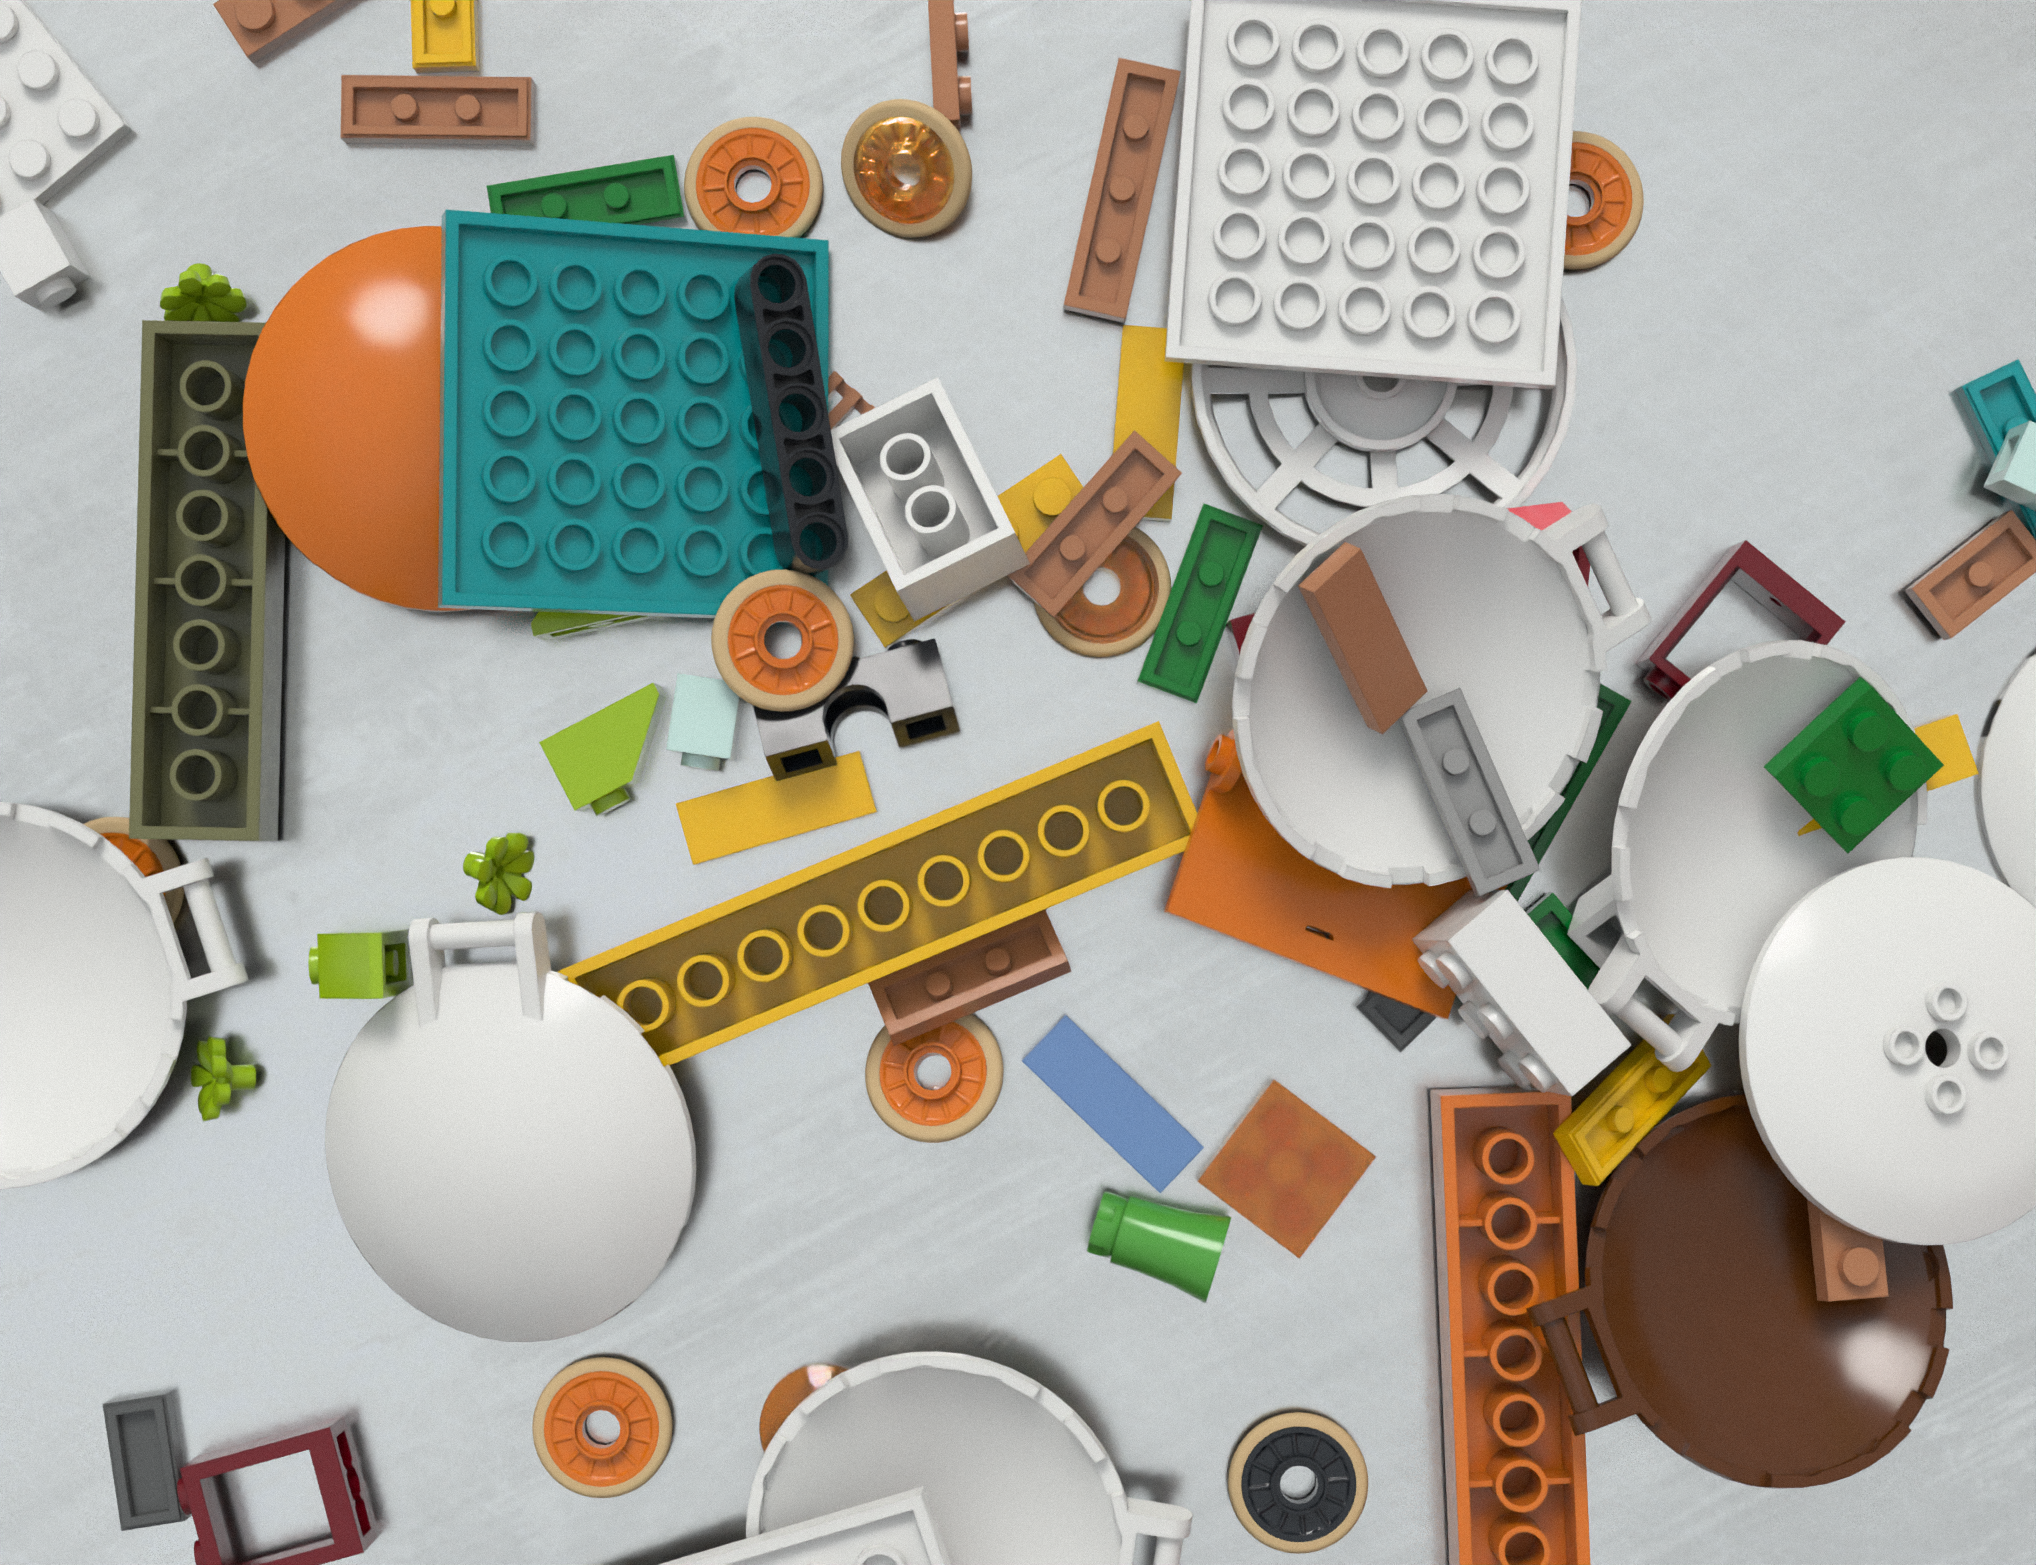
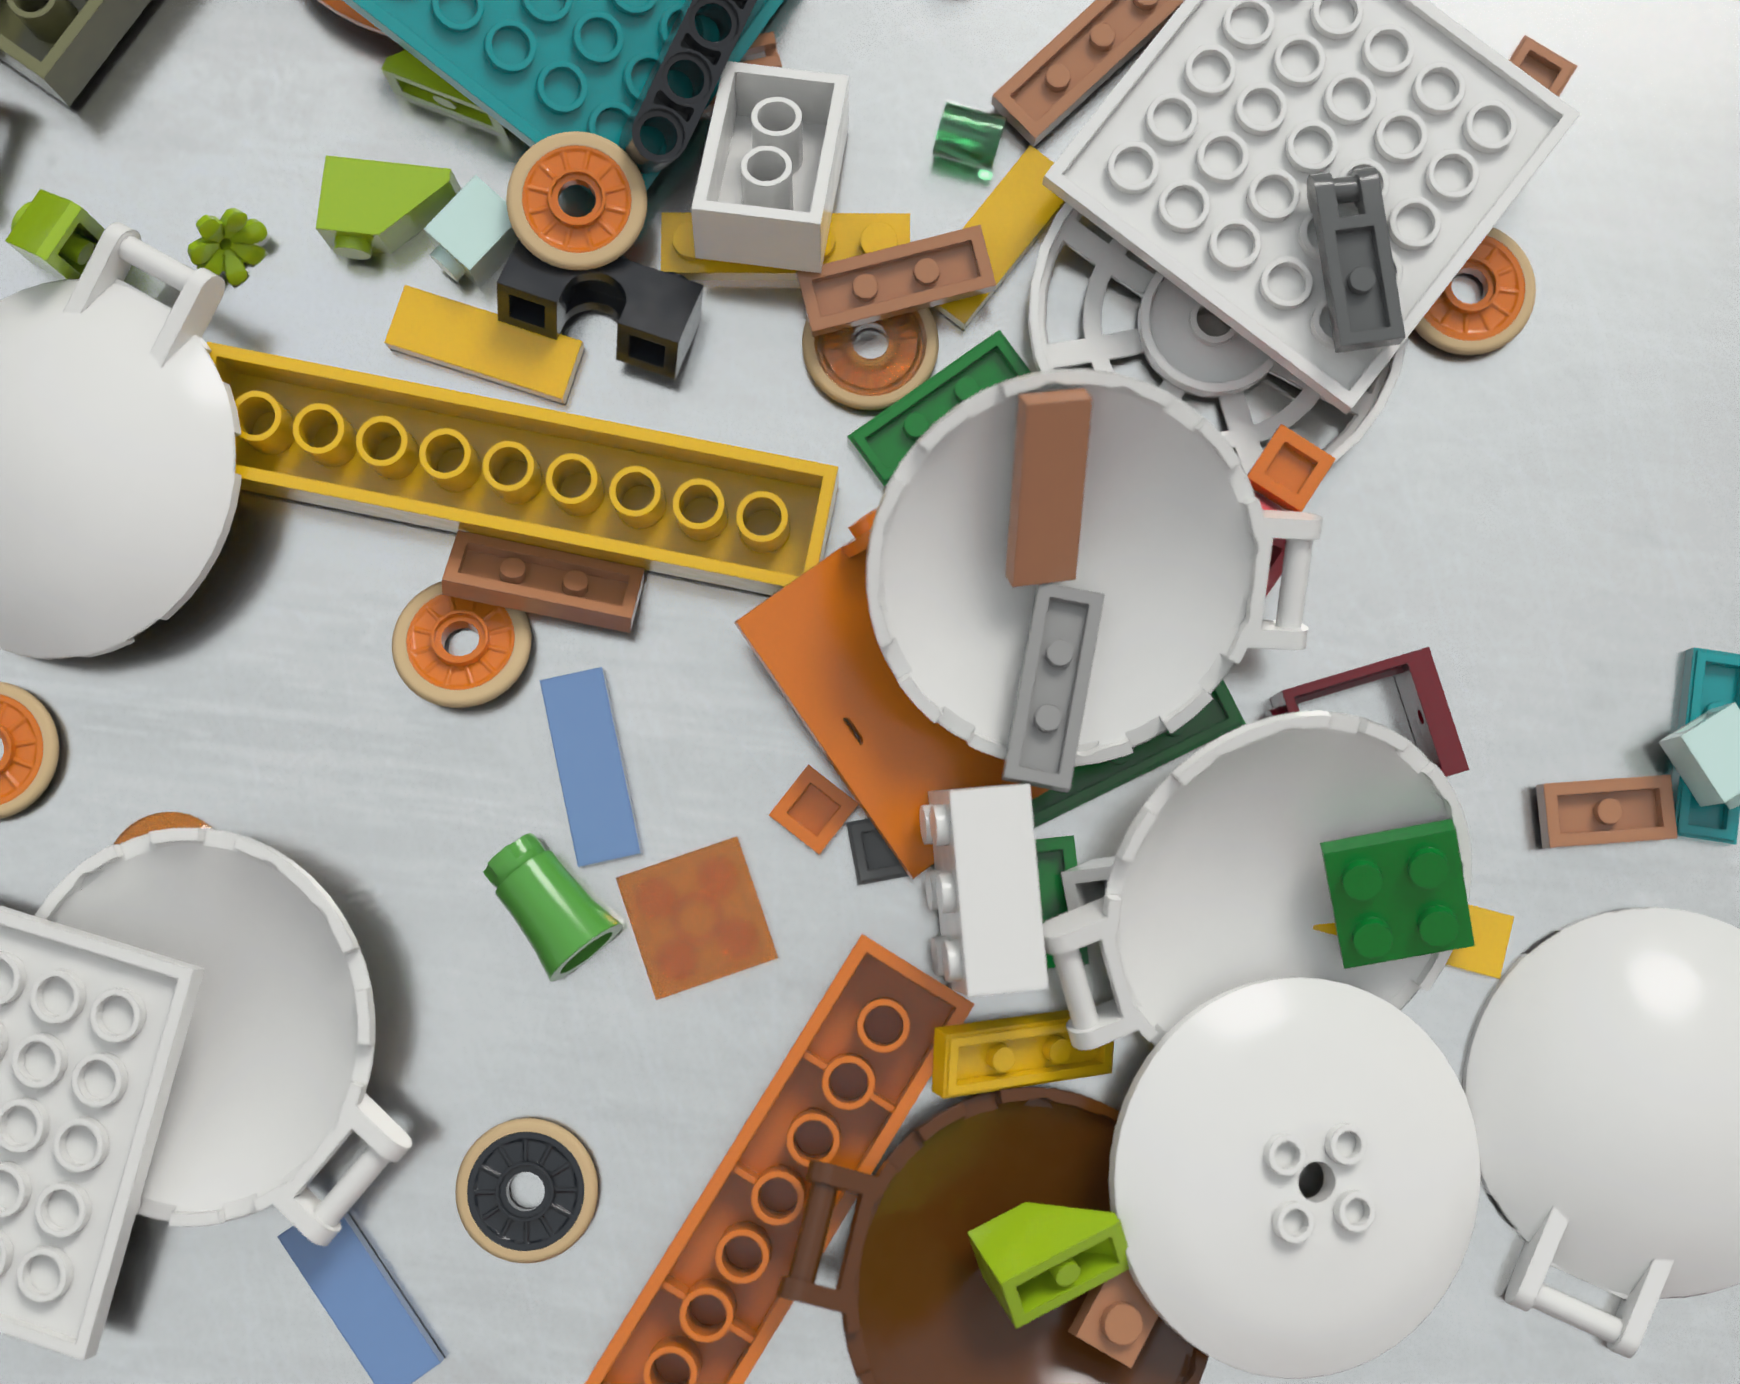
camera: 30 degrees right, 5 degrees down
none -> orange plate [769,764,859,856]
none -> clear green piece [932,100,1008,172]
none -> lime slope [967,1202,1129,1329]
none -> orange plate [1247,424,1336,512]
none -> dark grey plate [1307,167,1406,353]

